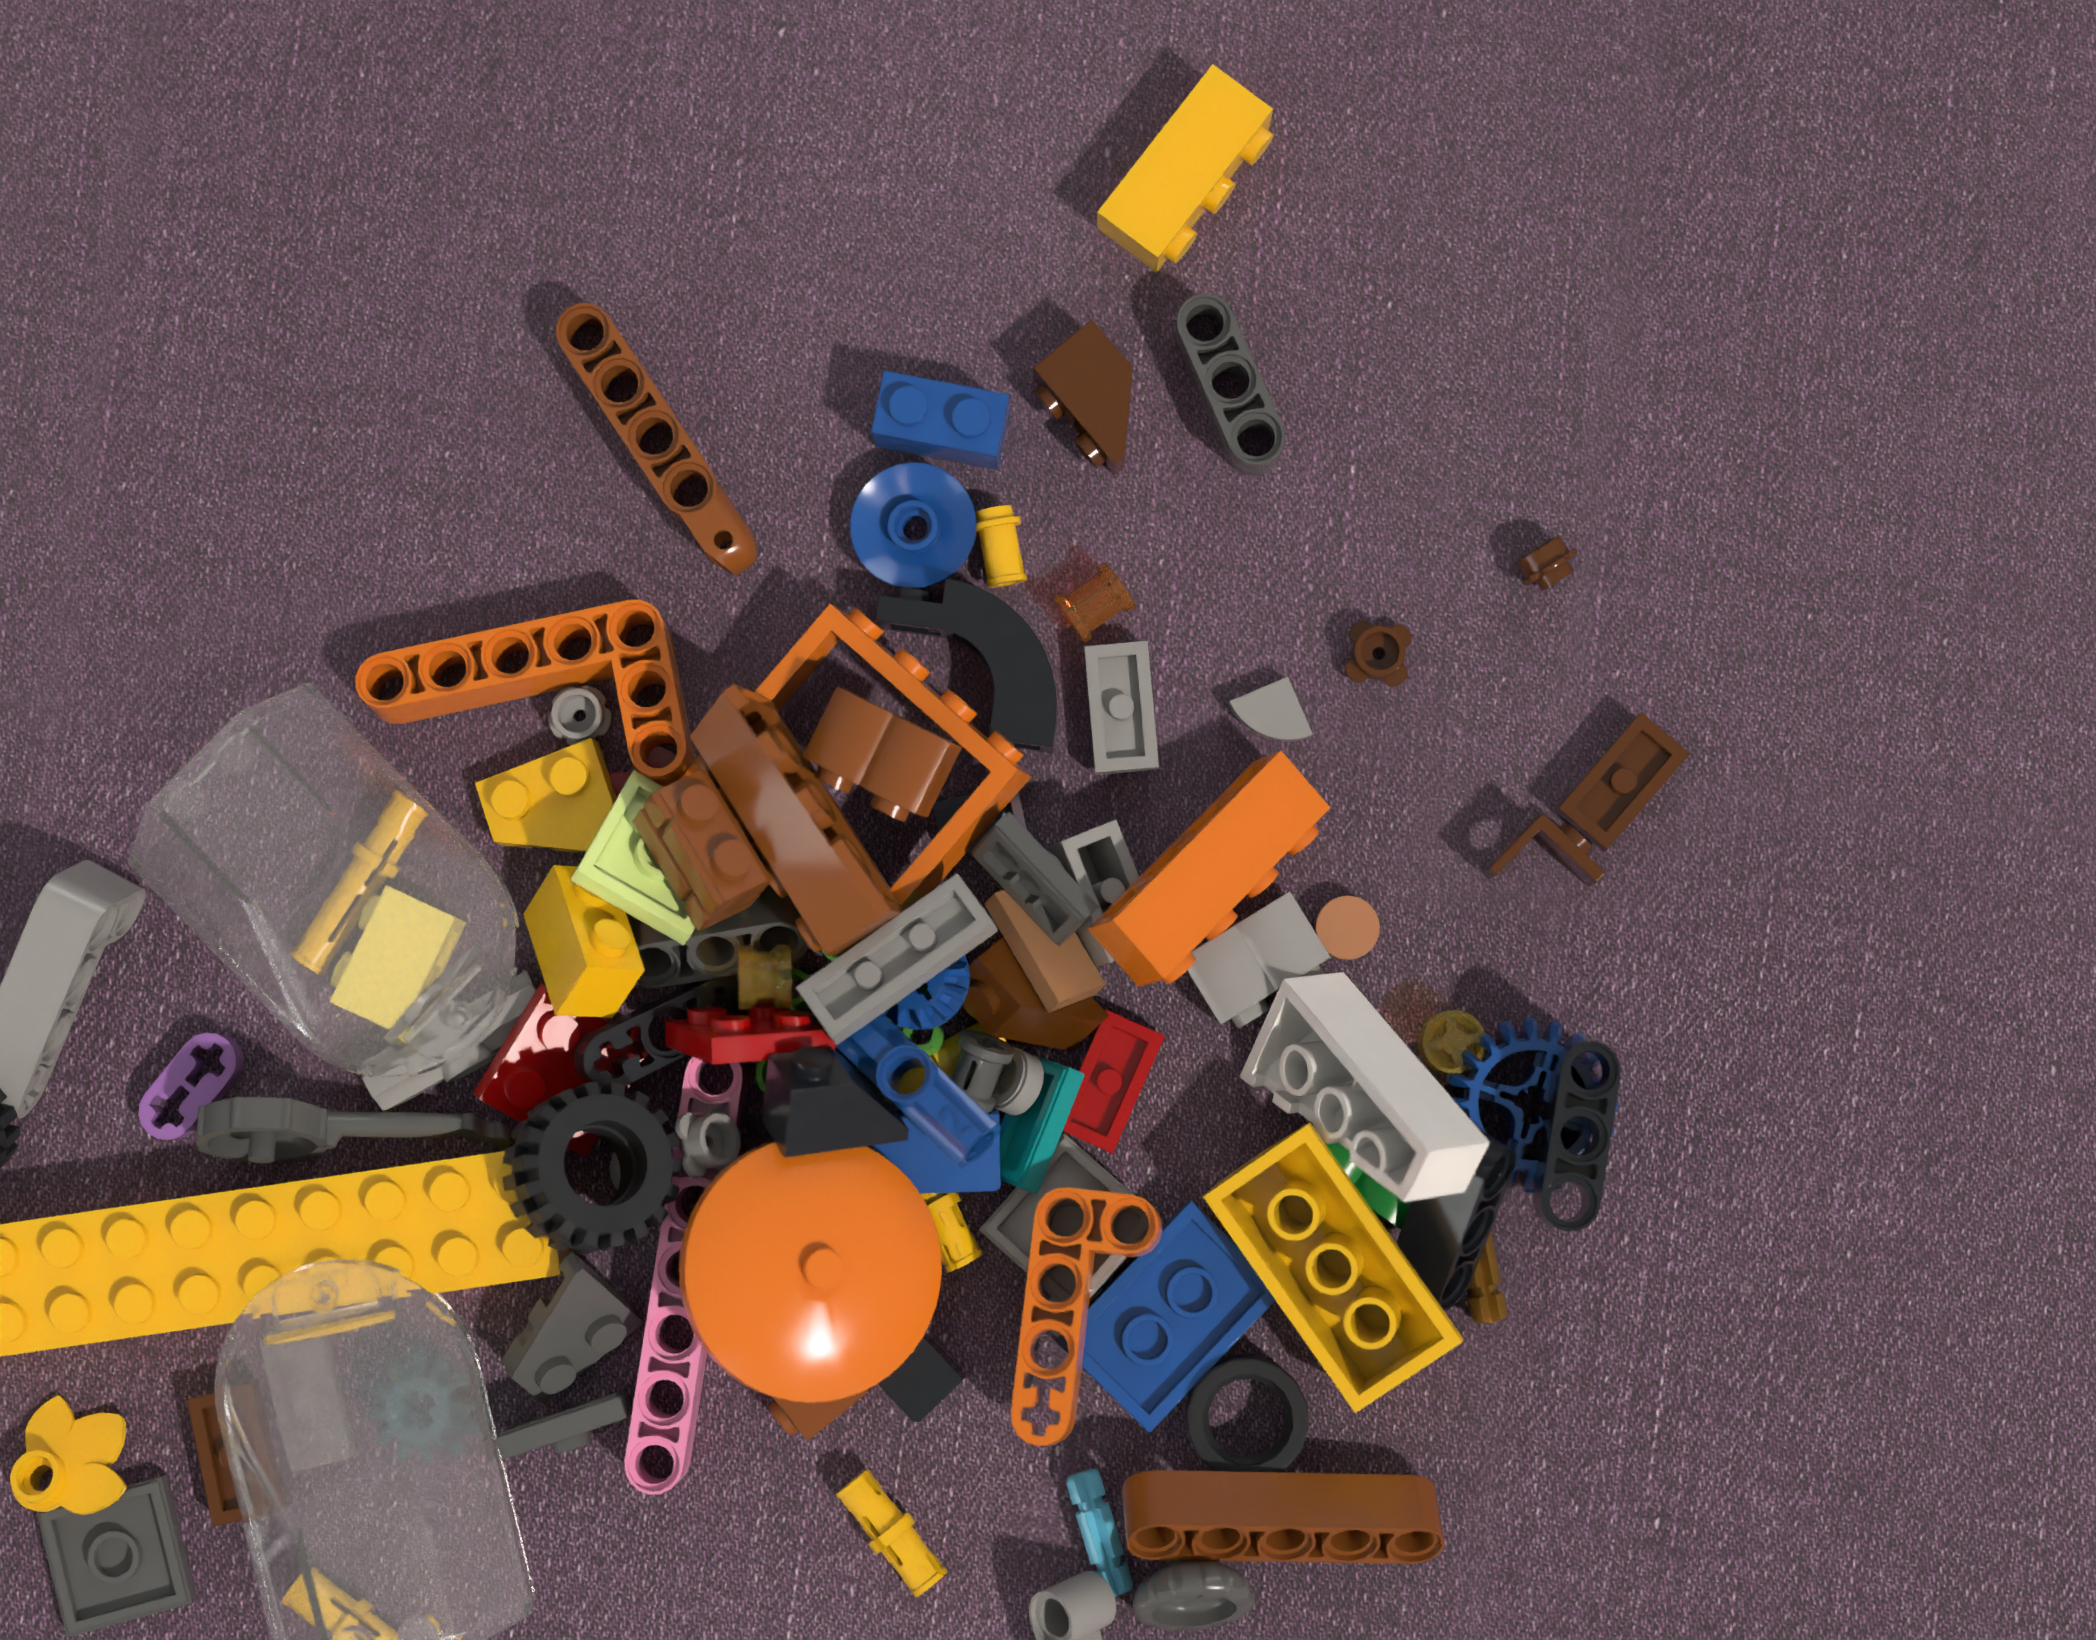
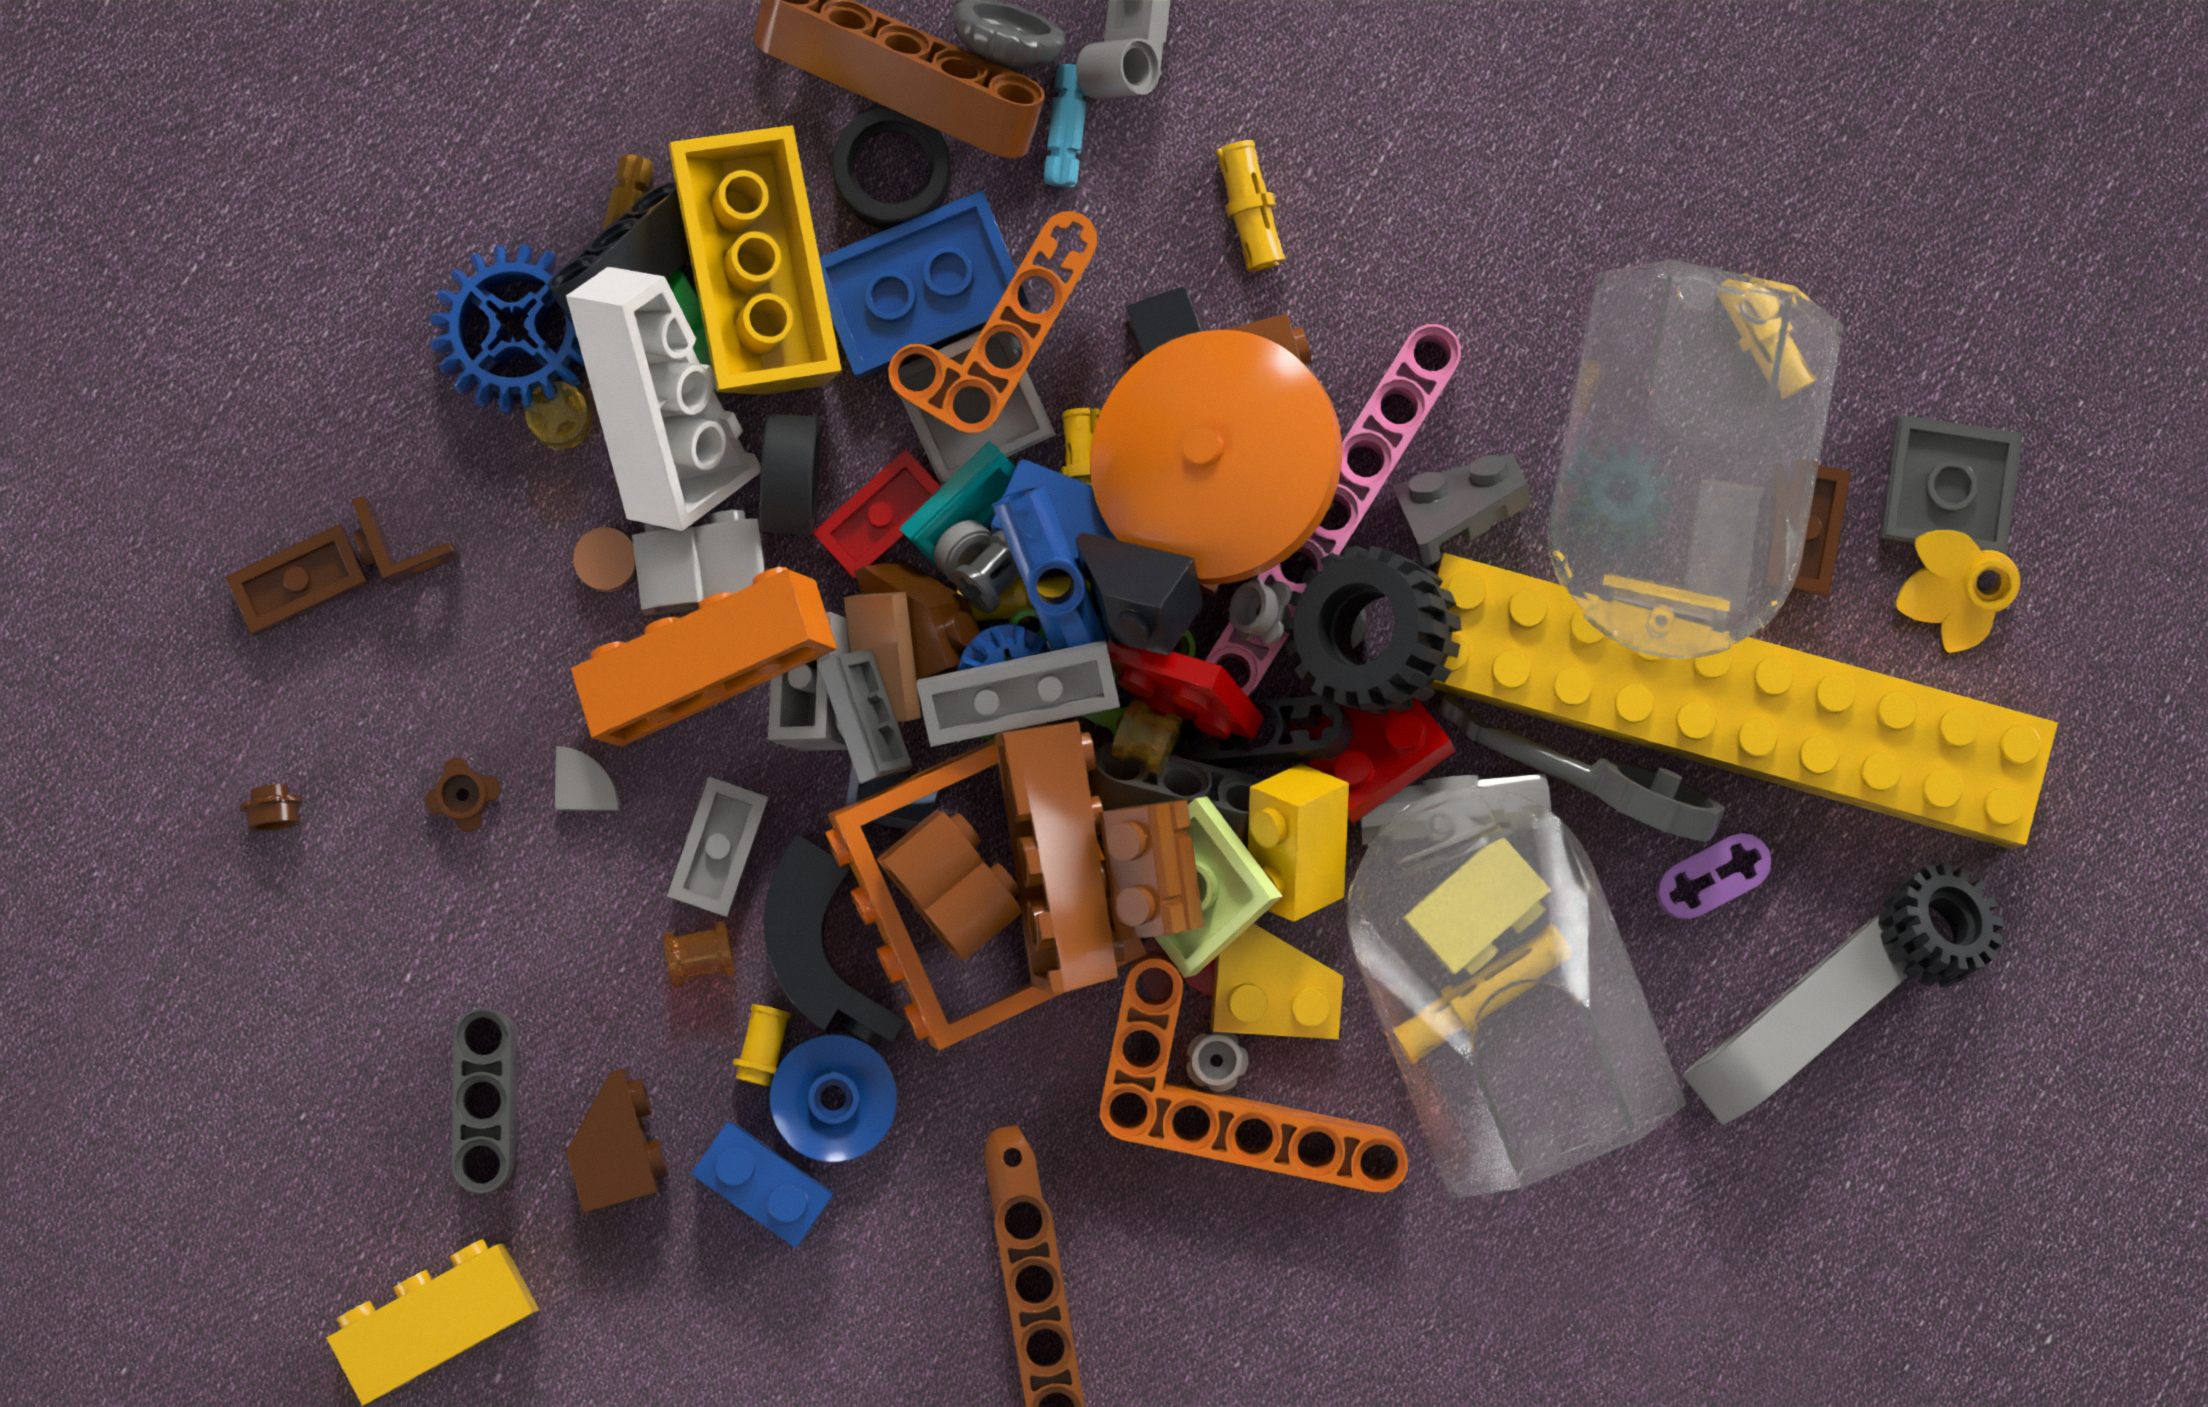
camera: 170 degrees left, 0 degrees up
dark grey plate [496,1389,633,1460] -> none
black beam [1533,1041,1621,1231] -> none
none -> black tyre [759,414,820,535]

